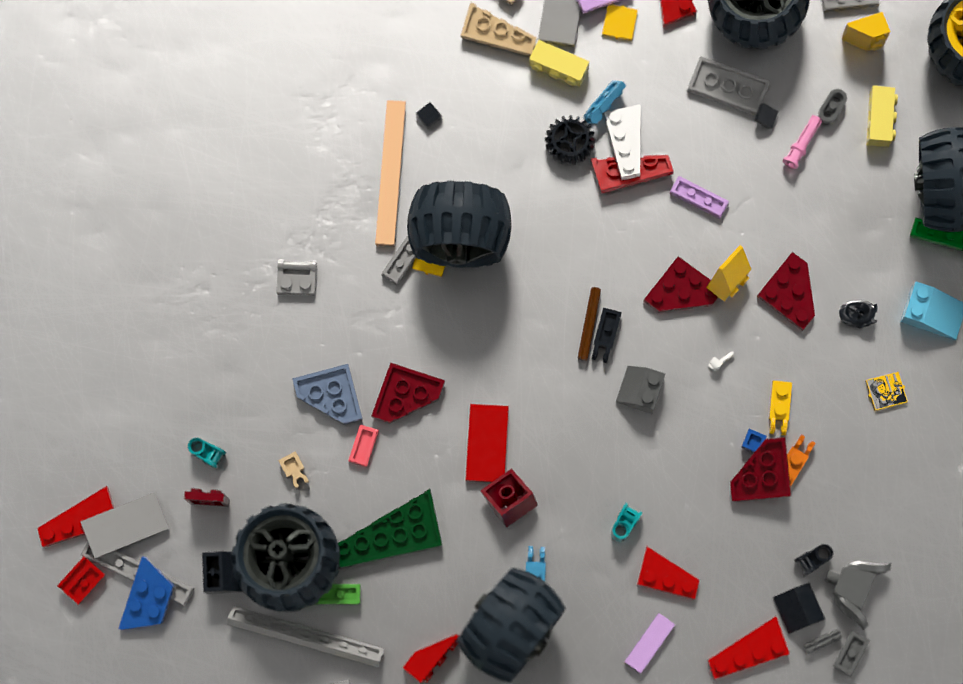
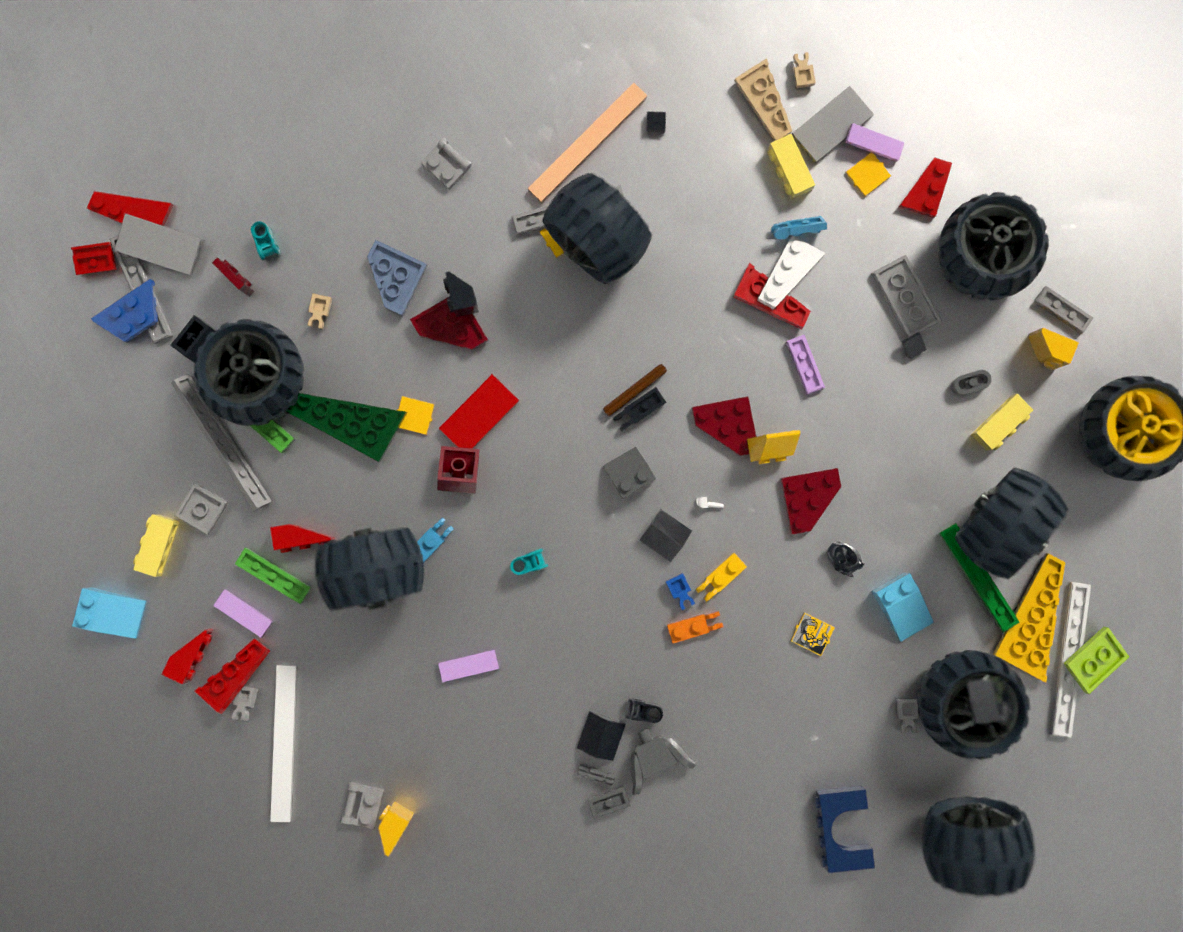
camera: 30 degrees right, 10 degrees up
coral tile [348,425,379,467] -> none
black gear [545,115,596,166] -> none
red wing [637,546,700,600] -> none
red wing [707,616,790,679] -> none
dark red plate [730,437,792,501] -> none
bright pink pin [783,115,822,169] -> none
none -> yellow piece [397,396,434,435]
none -> black slope [443,271,479,317]
none -> black slope [639,509,692,562]

